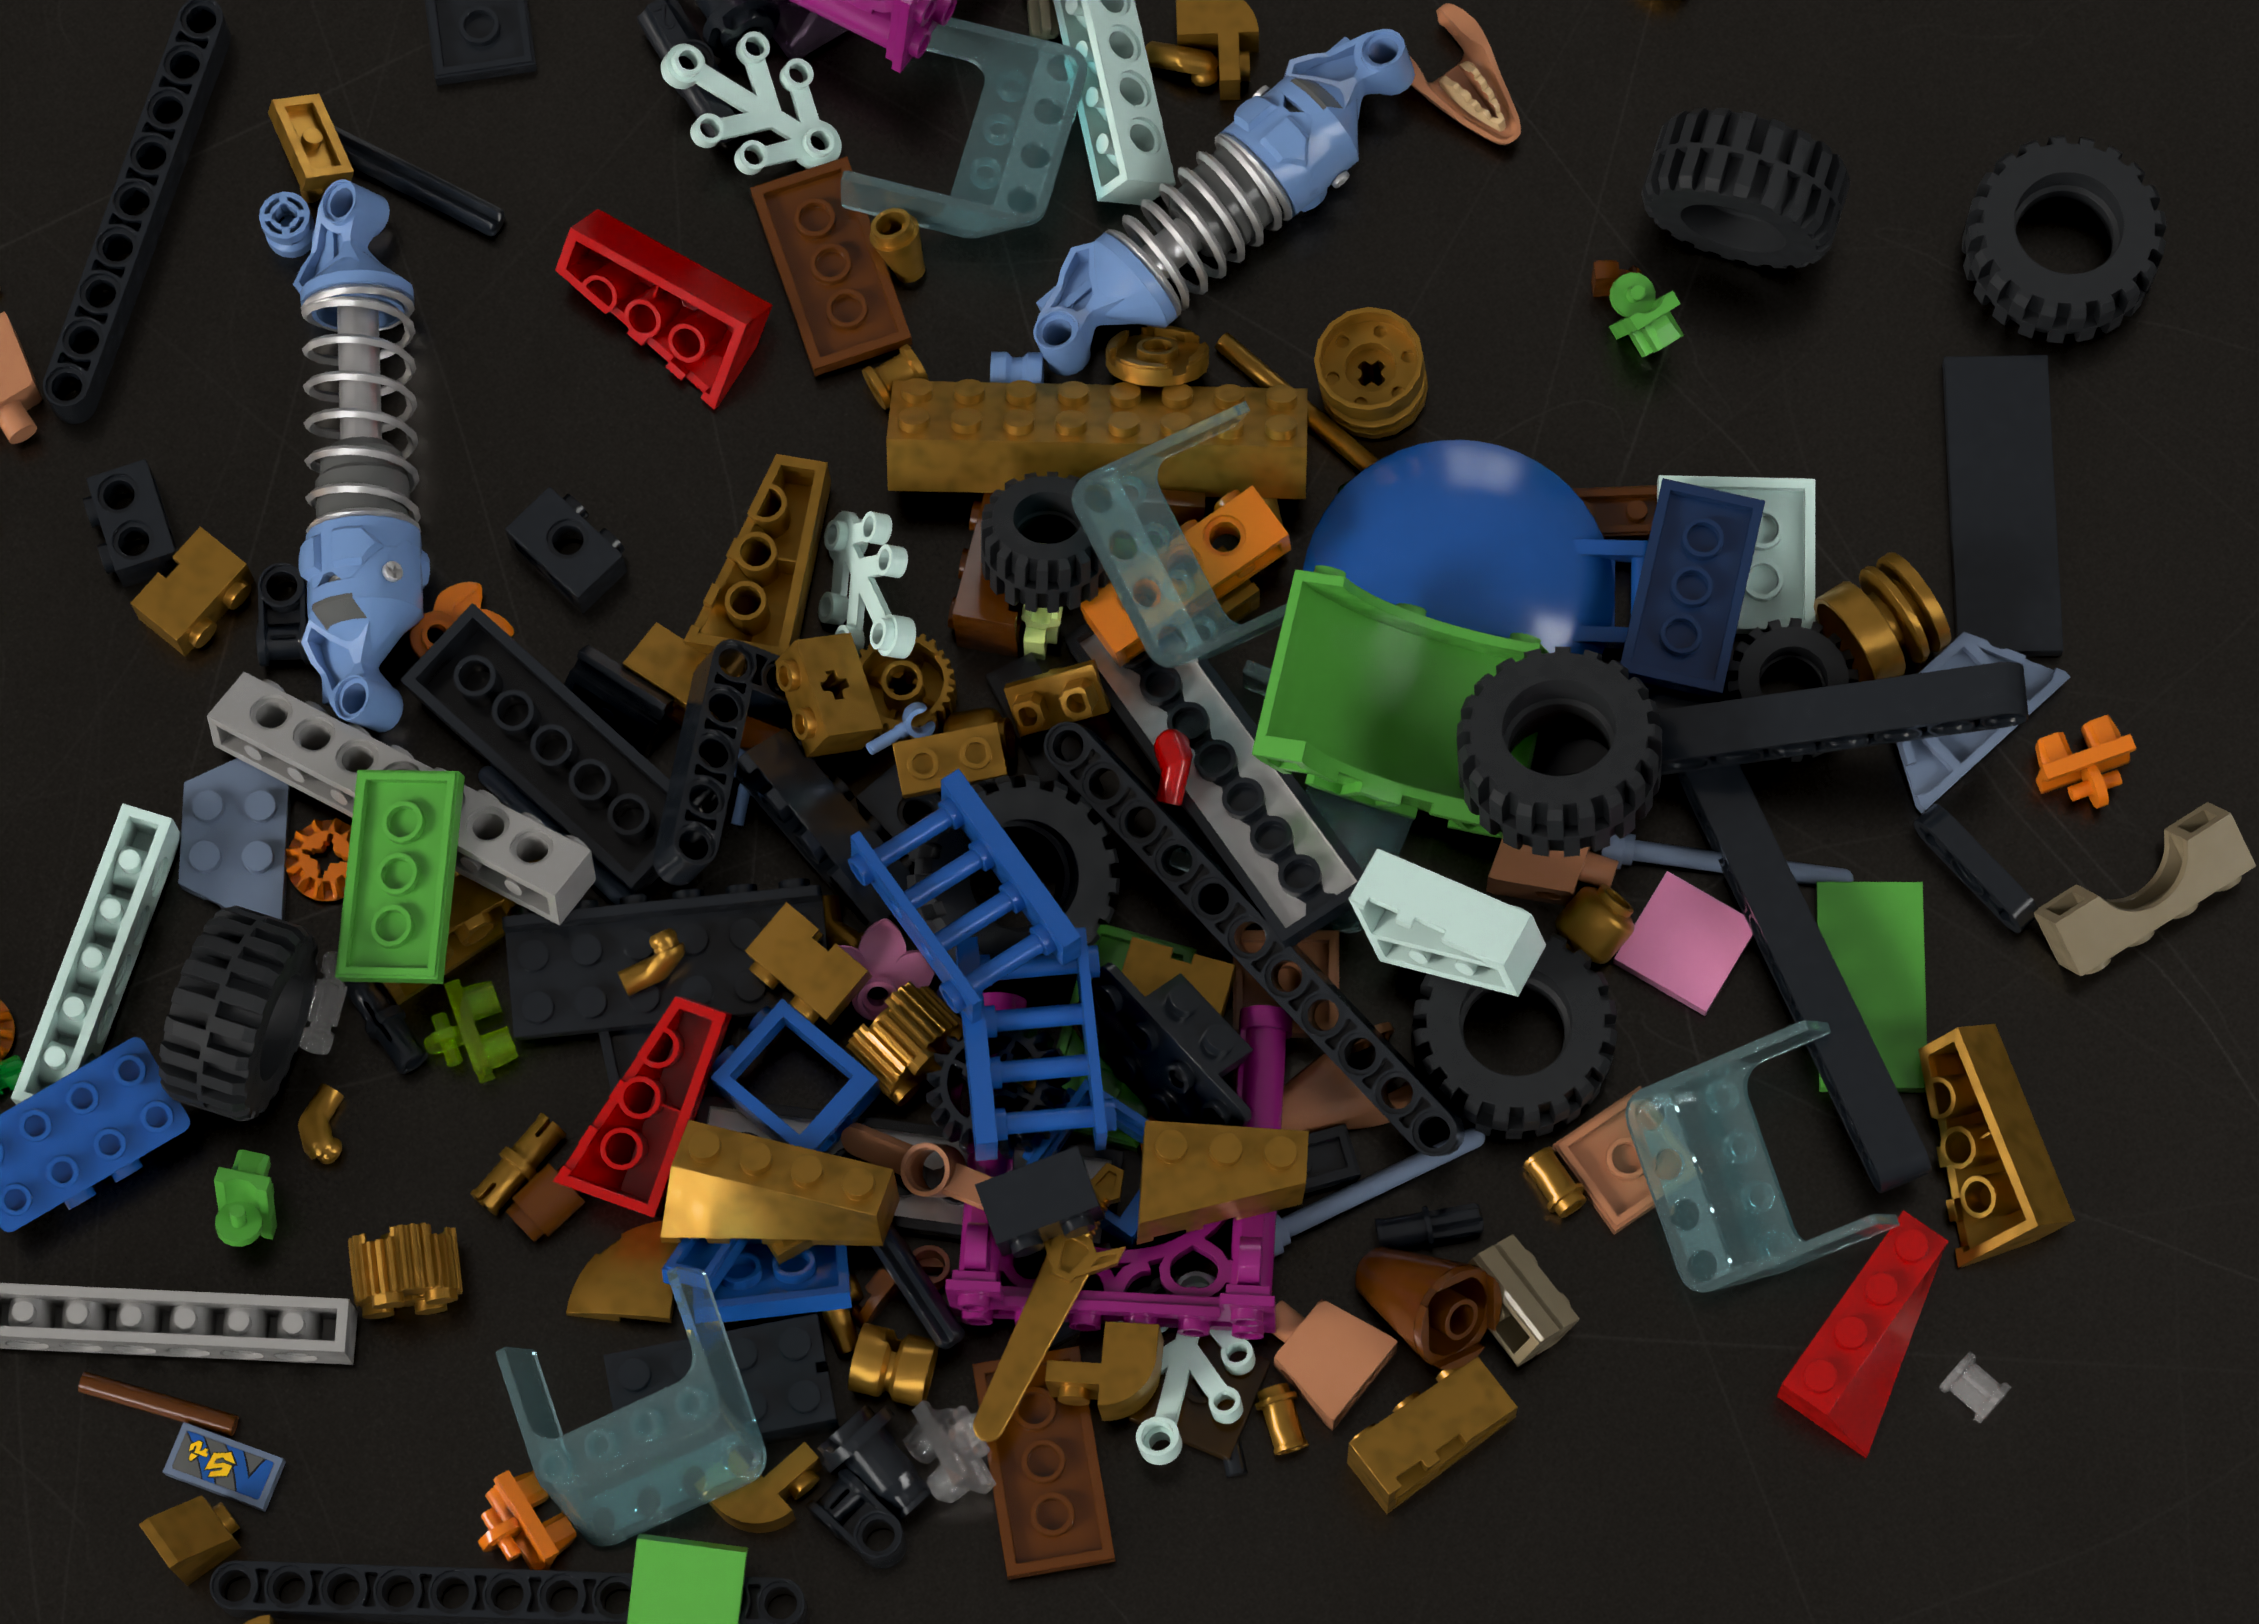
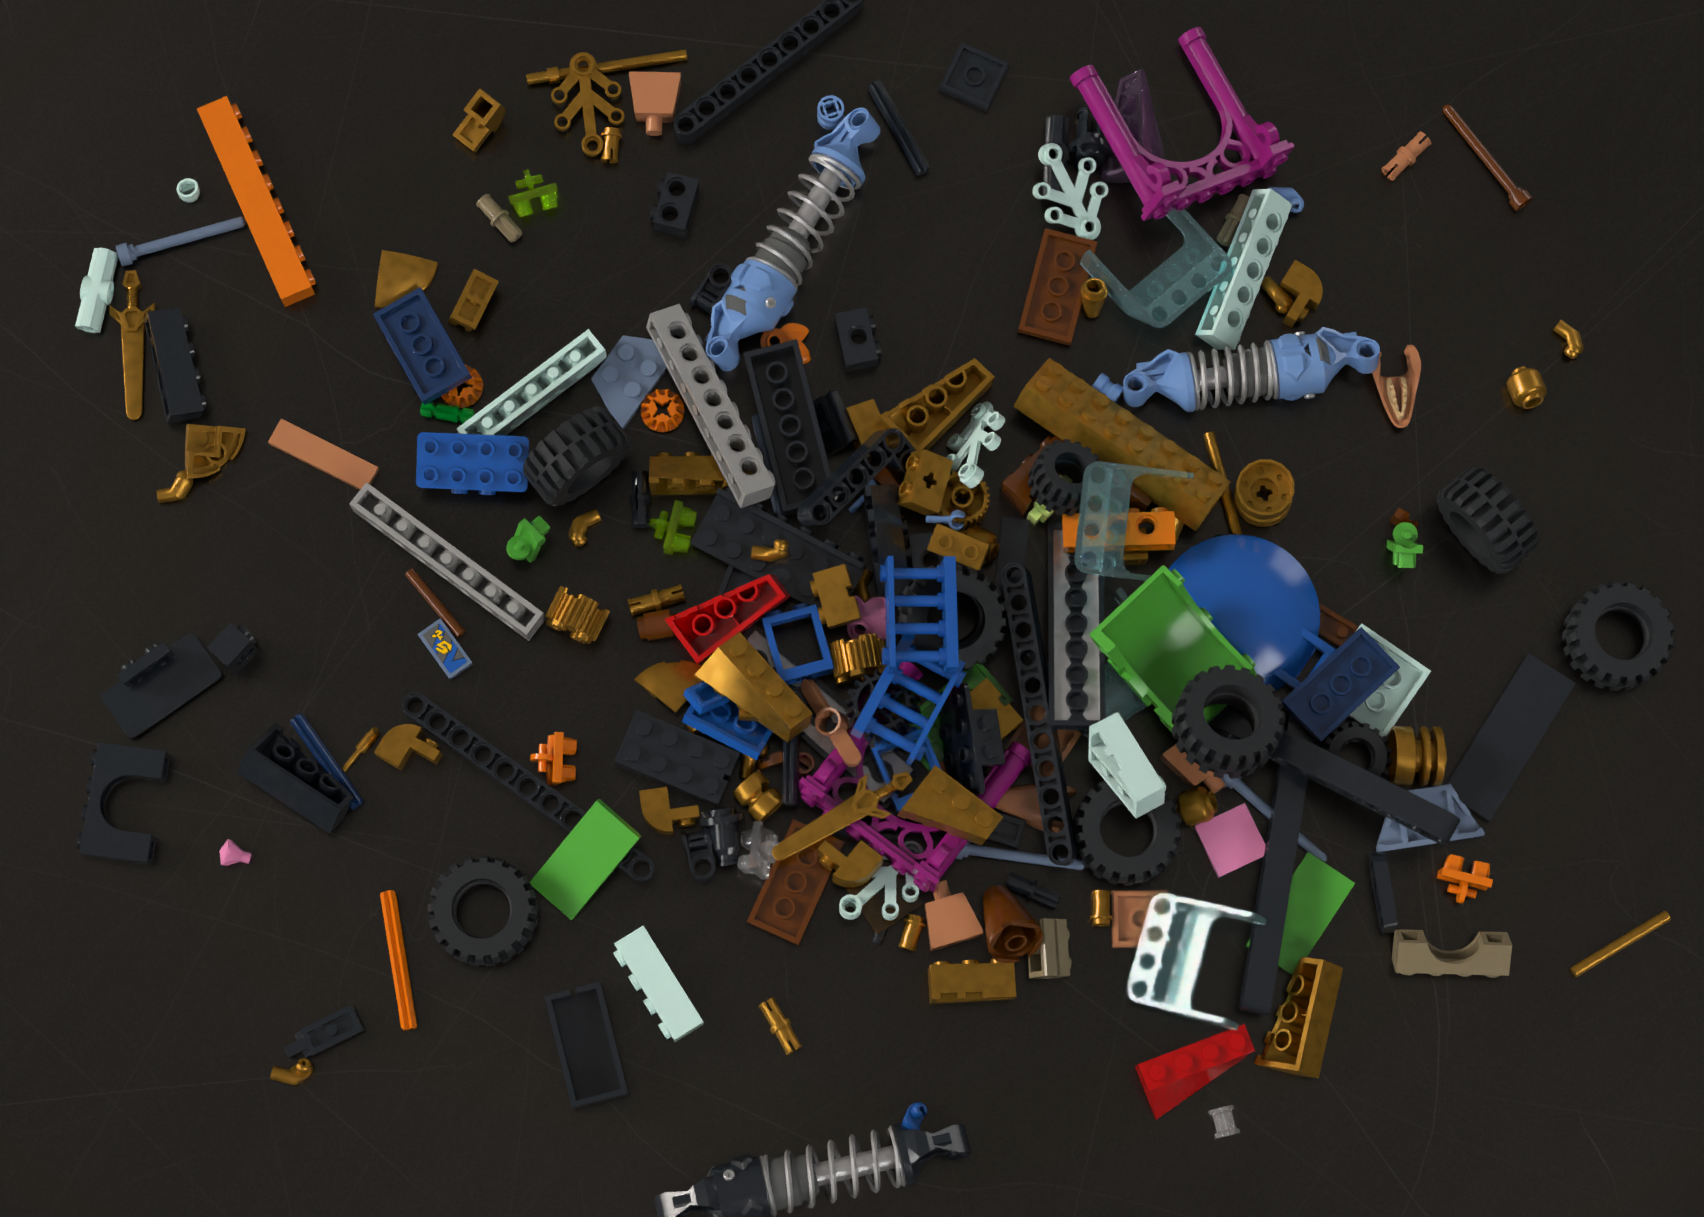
camera: 25 degrees right, 5 degrees up
pearl gold brick [131,527,255,657] -> none
pearl gold slope [139,1495,241,1586] -> none
pearl gold tile [268,94,354,203] -> none
clear axle [300,951,348,1055] -> none
bright green tile [335,770,465,984] -> none
clear light blue windscreen [496,1267,767,1547] -> none
red wedge [555,209,773,410] -> none
pearl gold bush [862,344,929,410] -> none
black brick [975,1146,1105,1258] -> none
pearl gold hips [1004,659,1111,737] -> none
pearl gold tile [1106,325,1209,387] -> none
red arm [1154,729,1193,805] -> none

